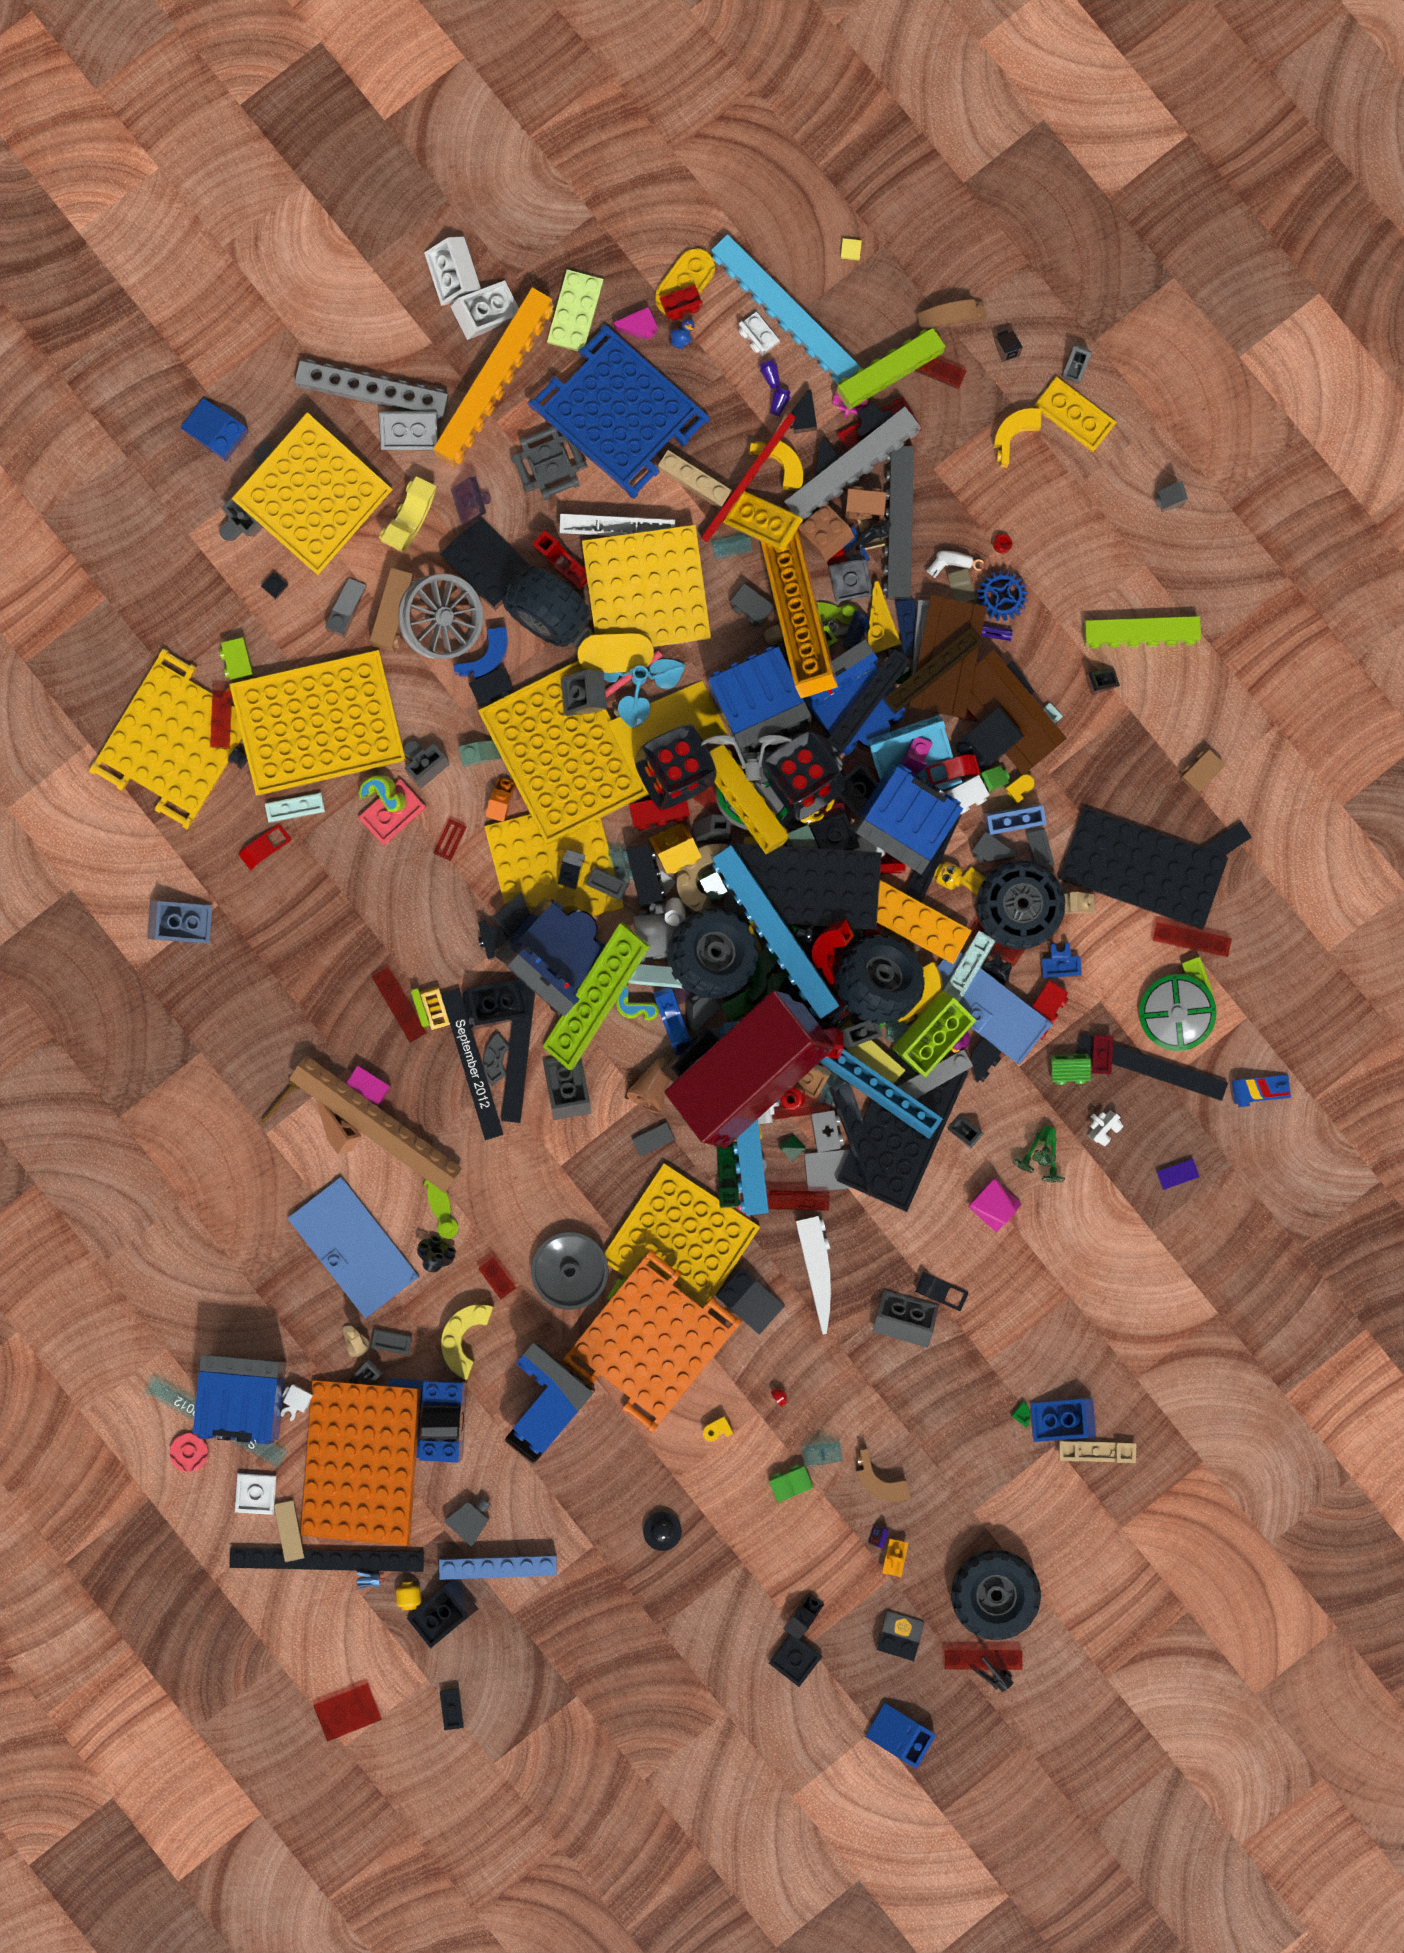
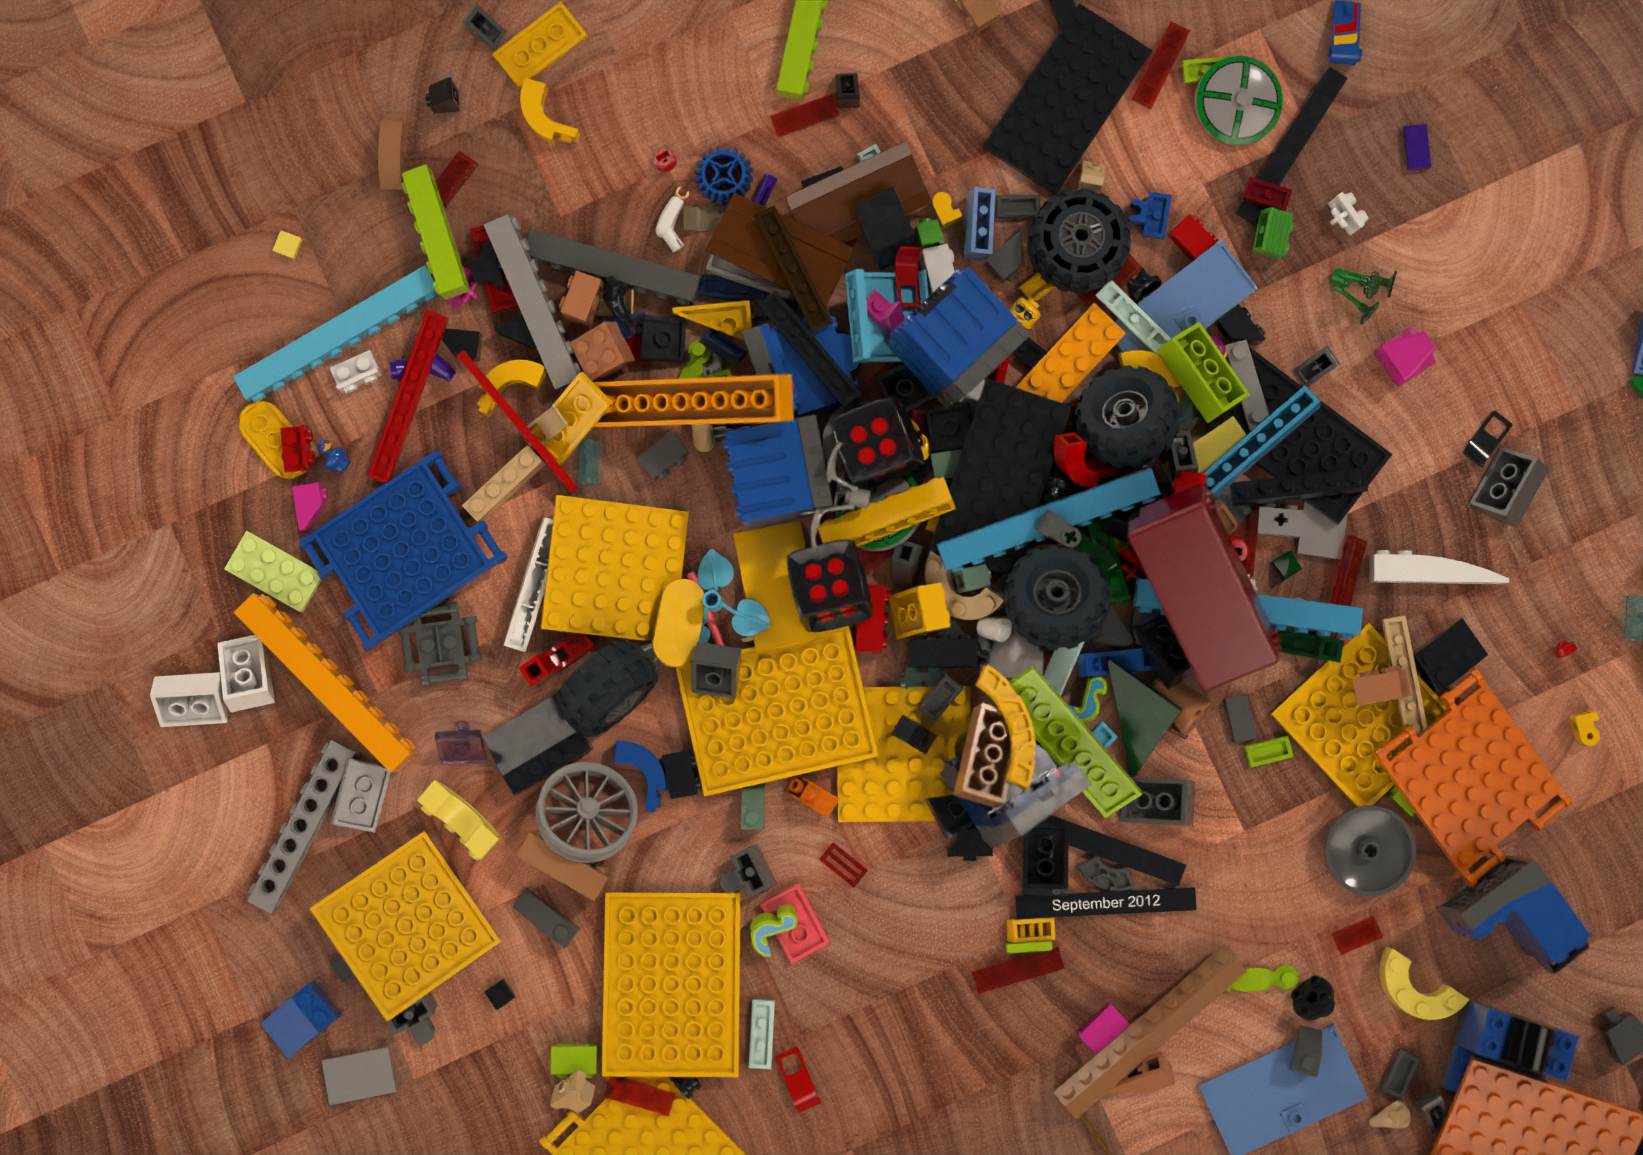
camera: 70 degrees left, 0 degrees up
none -> light grey tile [322,1046,398,1105]
none -> red tile [367,310,449,484]
none -> tan piece [525,404,568,451]
none -> tan brick [550,1070,595,1113]
none -> clear red tile [770,94,839,138]
none -> medium nougat brick [953,703,1011,808]
none -> yellow tile [975,664,1036,790]
none -> dark grey piece [1036,510,1081,547]
none -> medium azure tile [1091,721,1118,749]
none -> dark green tile [1108,658,1182,777]
none -> lime tile [1244,735,1294,768]
none -> dark grey slope [1290,1025,1322,1077]
none -> nougat brick [1353,666,1413,705]
none -> tan plate [1382,616,1427,744]

